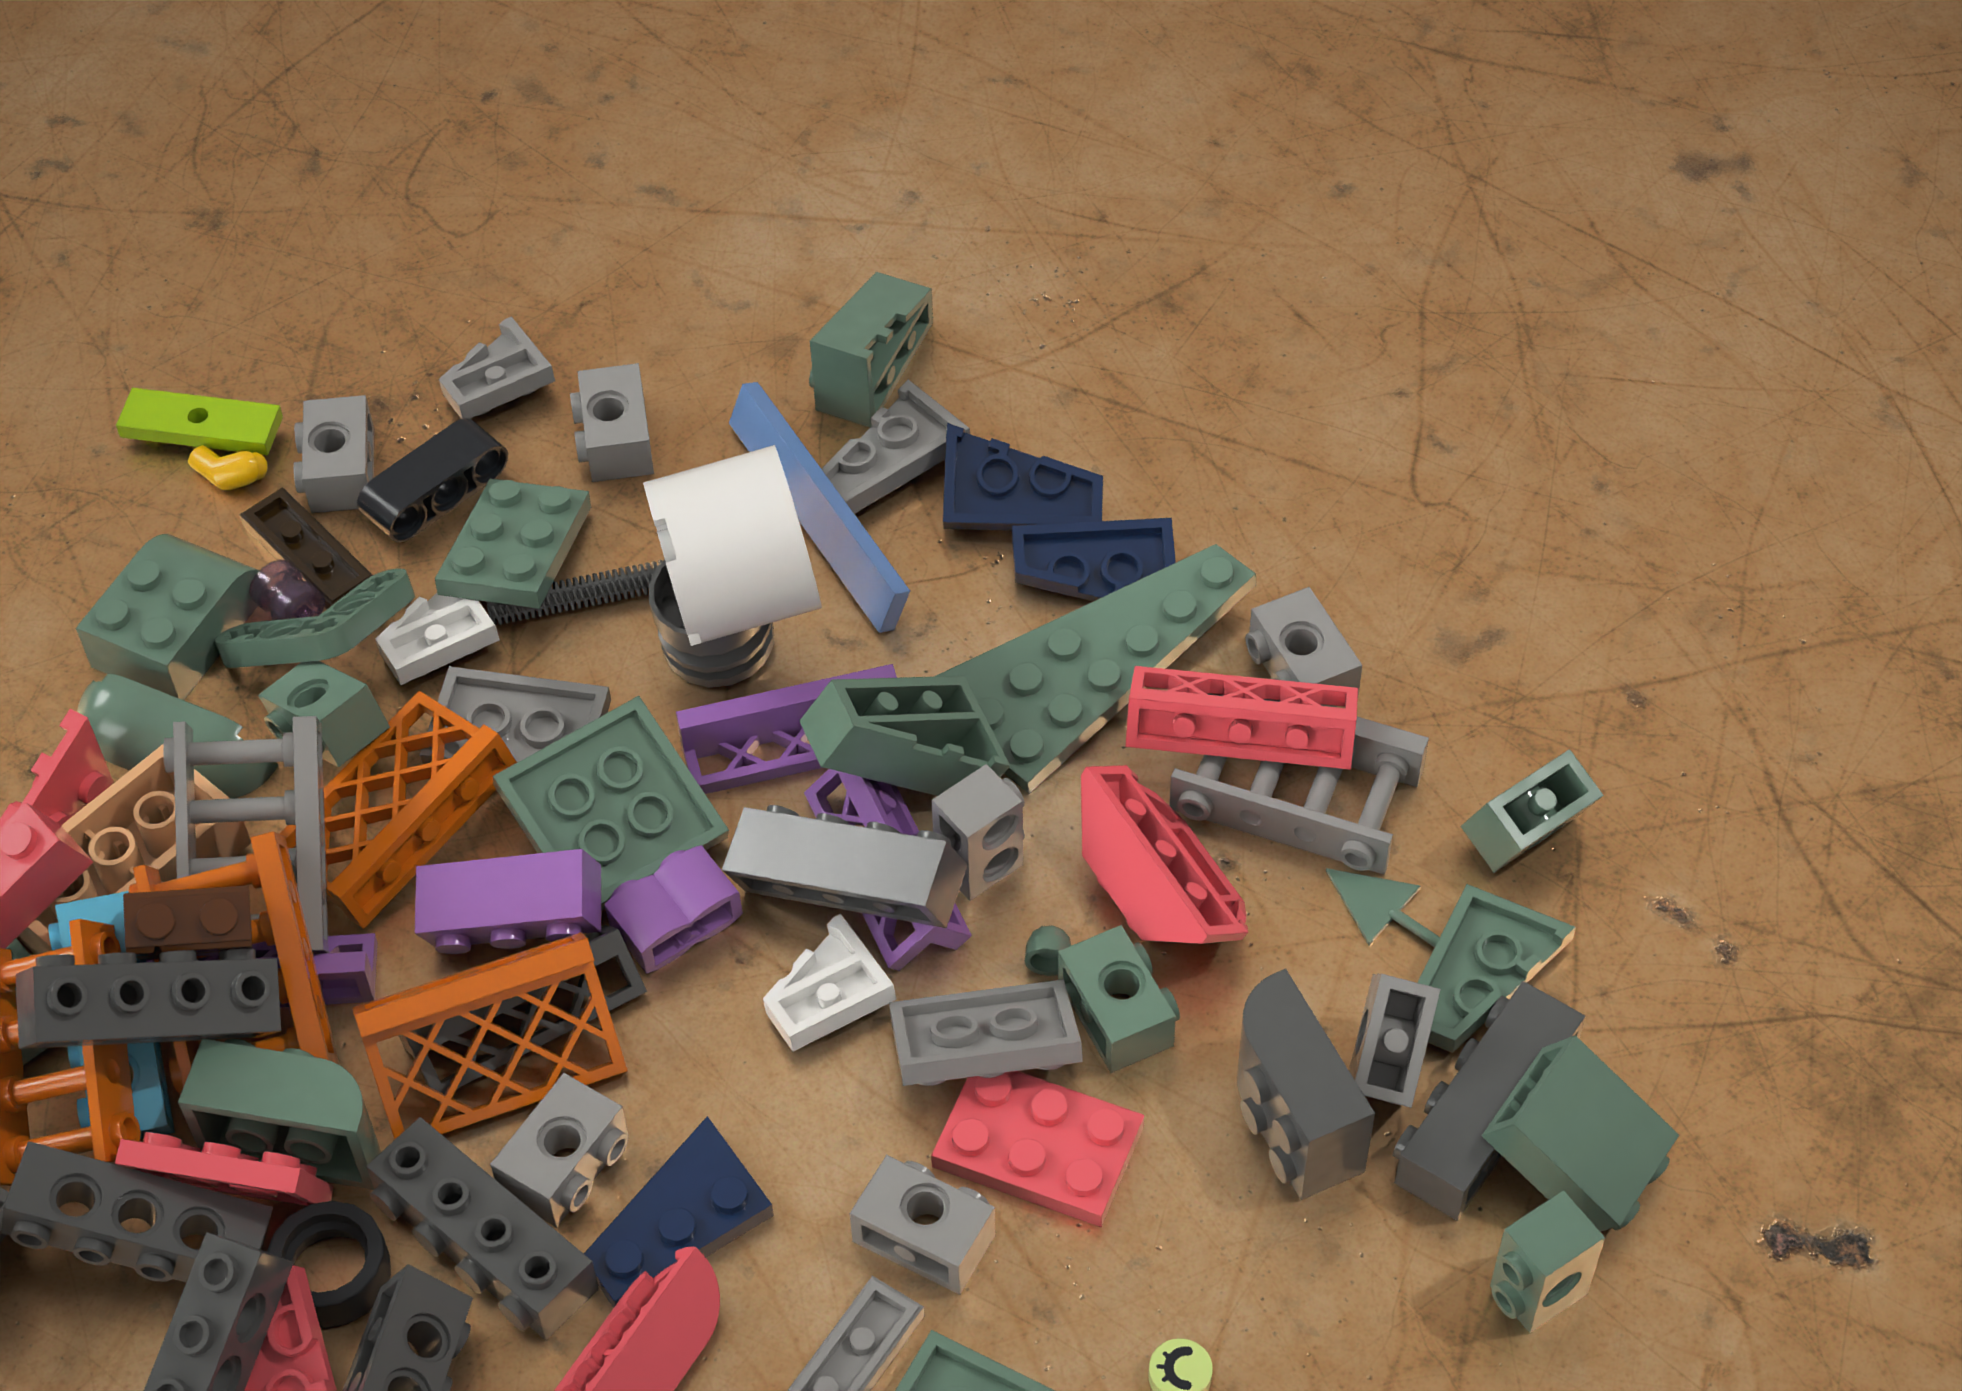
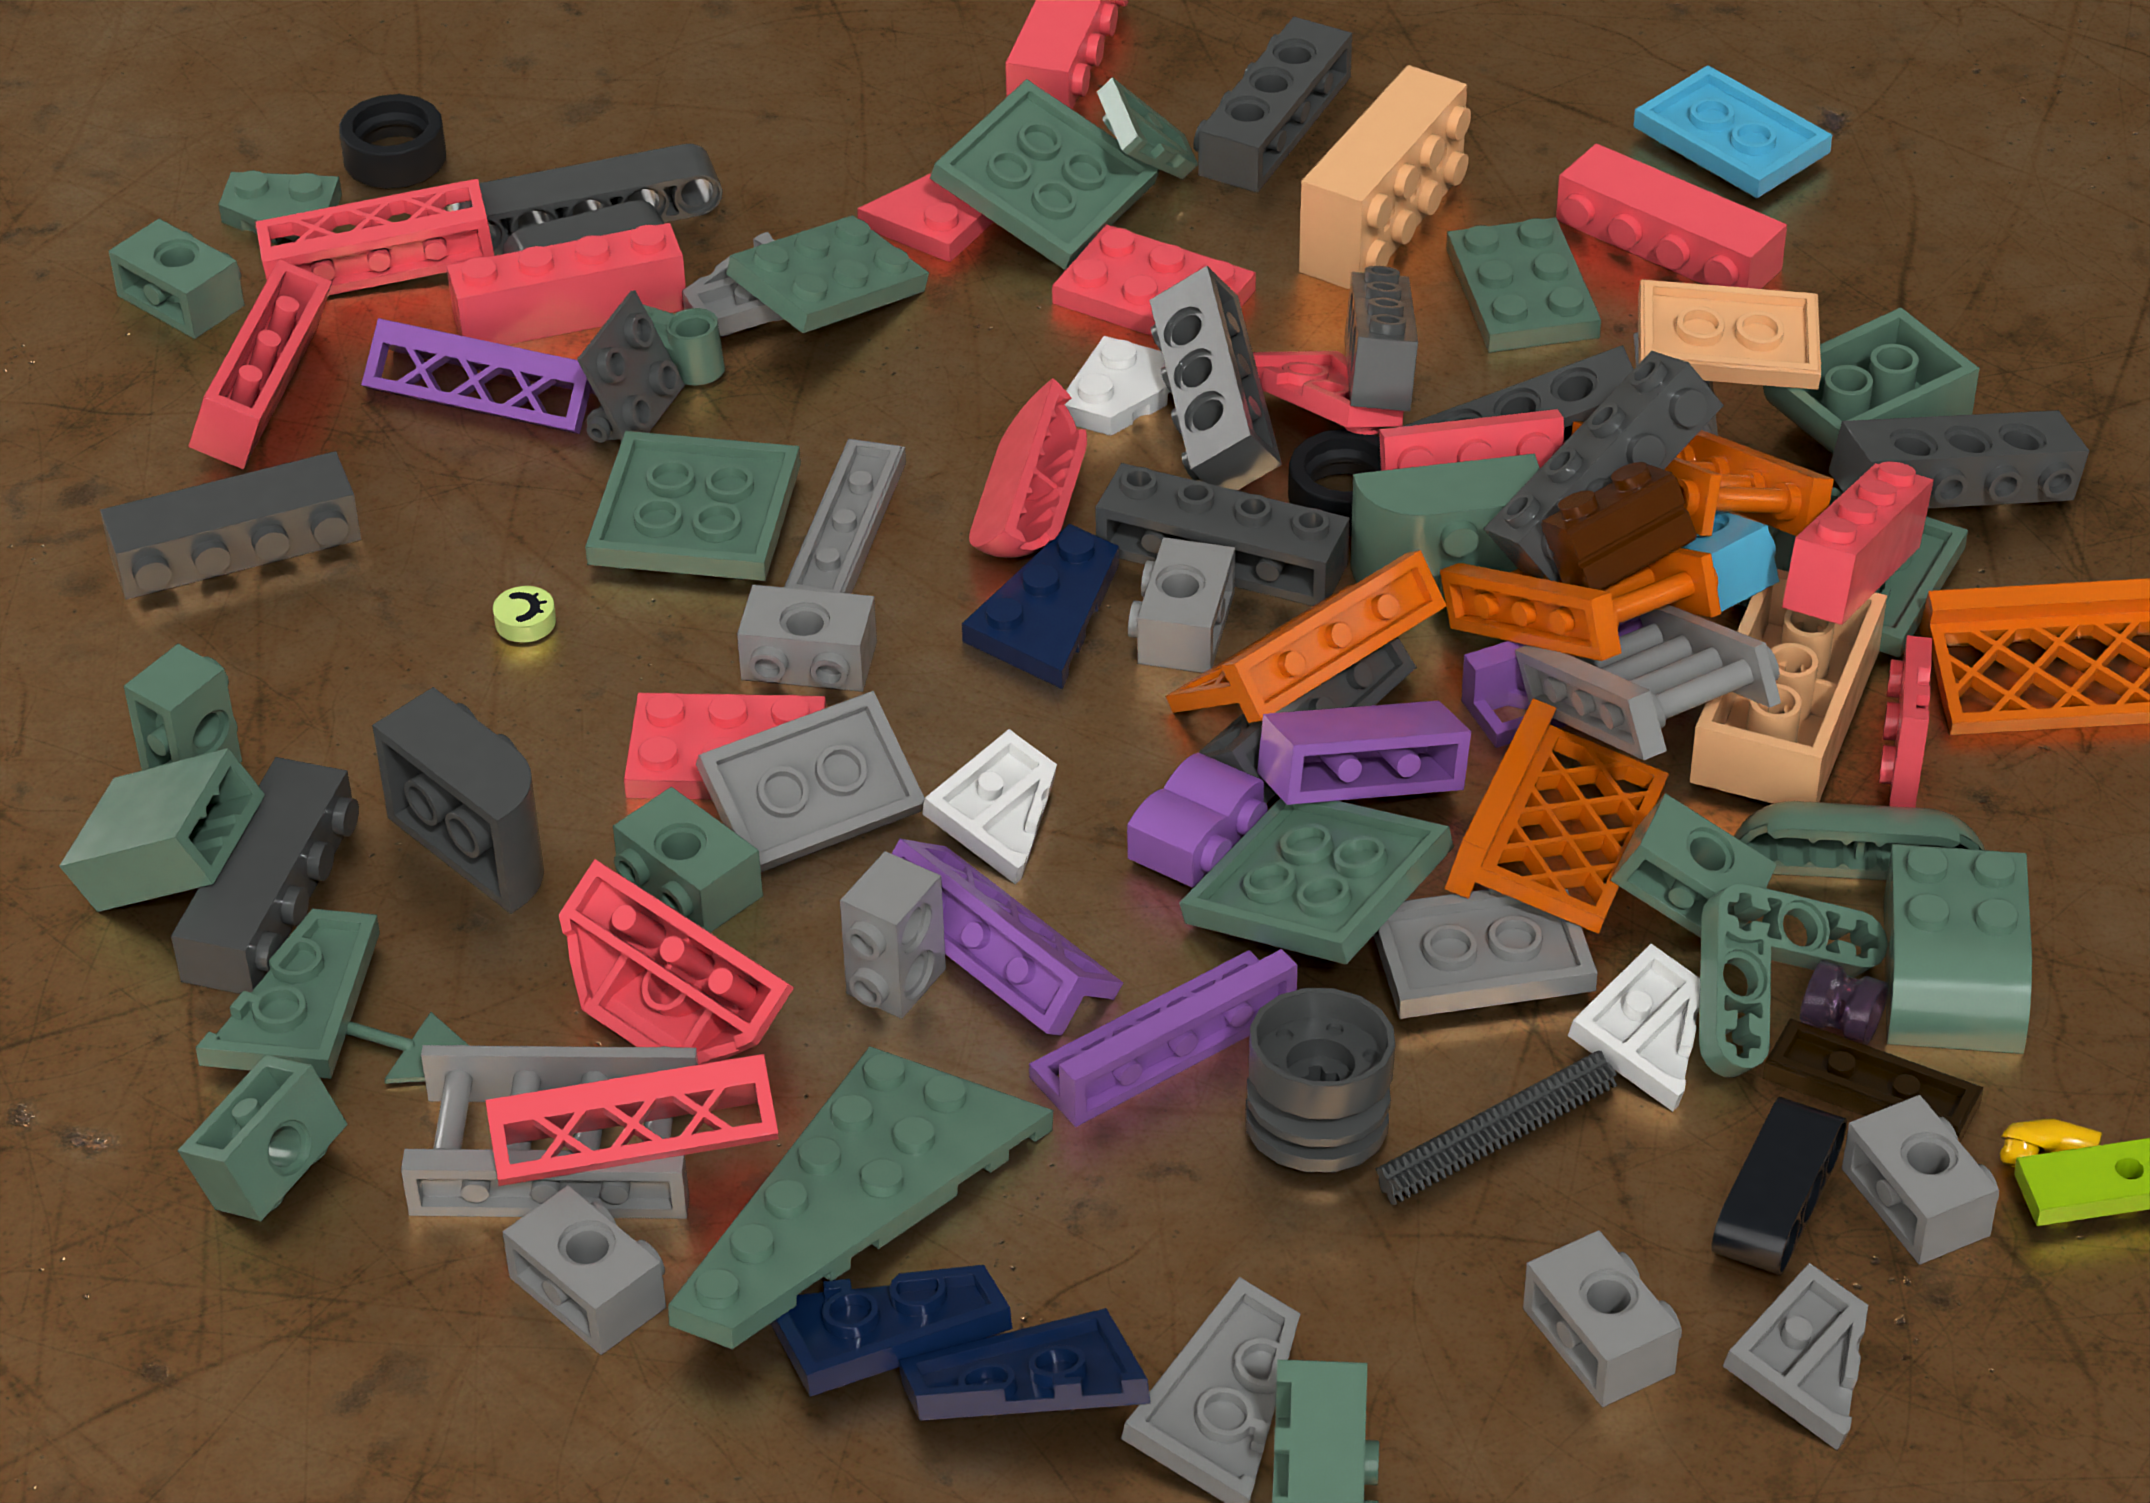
camera: 160 degrees right, 10 degrees down
sand green plate [435,479,591,609] -> none
white brick [643,445,822,646] -> none
brick [722,805,968,928] -> none
medium blue tile [729,382,910,633] -> none
sand green wedge [799,676,1010,796] -> none
sand green hinge [1025,925,1072,976] -> none
light grey brick [1349,974,1441,1108] -> none

